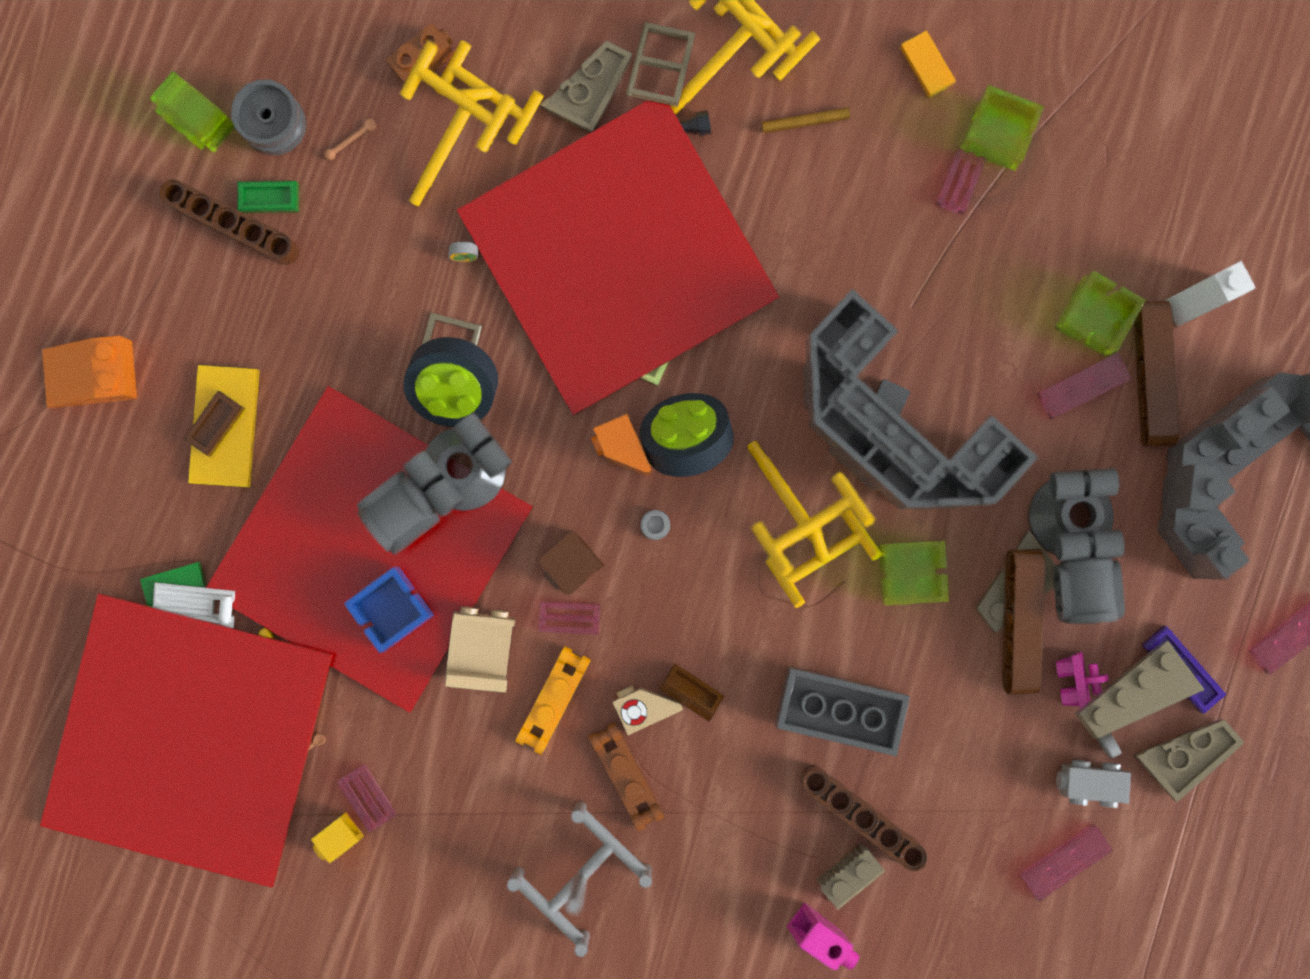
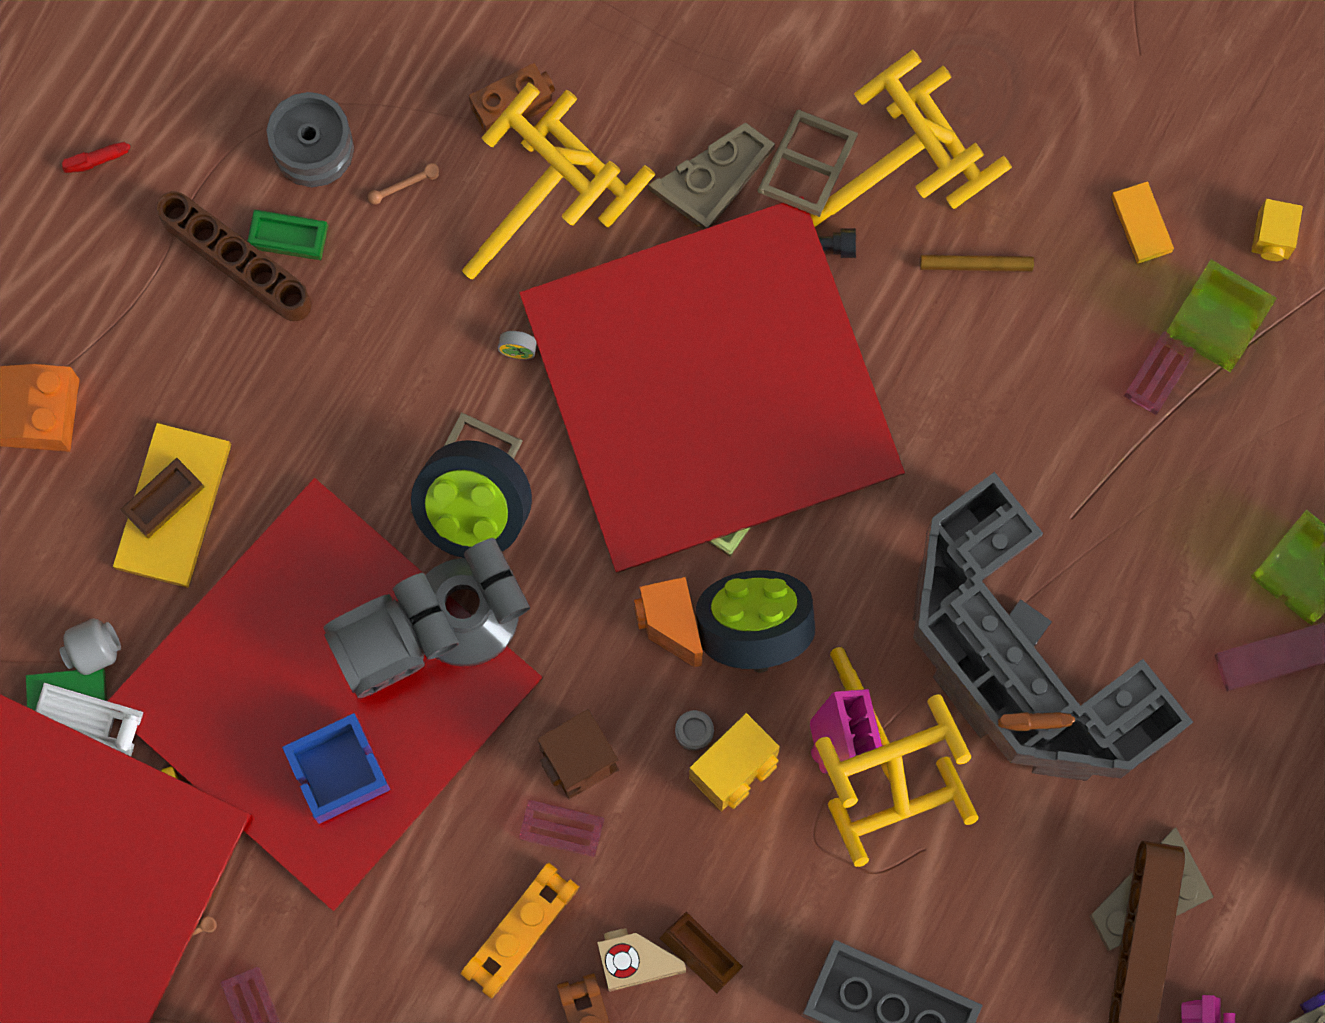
camera: 10 degrees right, 10 degrees down
clear neon green piece [149,71,235,153] -> none
tan panel [445,606,515,693] -> none
clear neon green piece [879,541,949,605] -> none
dark grey piece [1028,468,1125,624] -> none
none -> light grey head [59,618,121,675]
none -> red piece [62,142,130,173]
none -> yellow brick [689,713,780,812]
none -> dark pink torso [810,689,882,773]
none -> dark orange piece [998,712,1075,731]
none -> yellow brick [1251,199,1303,261]

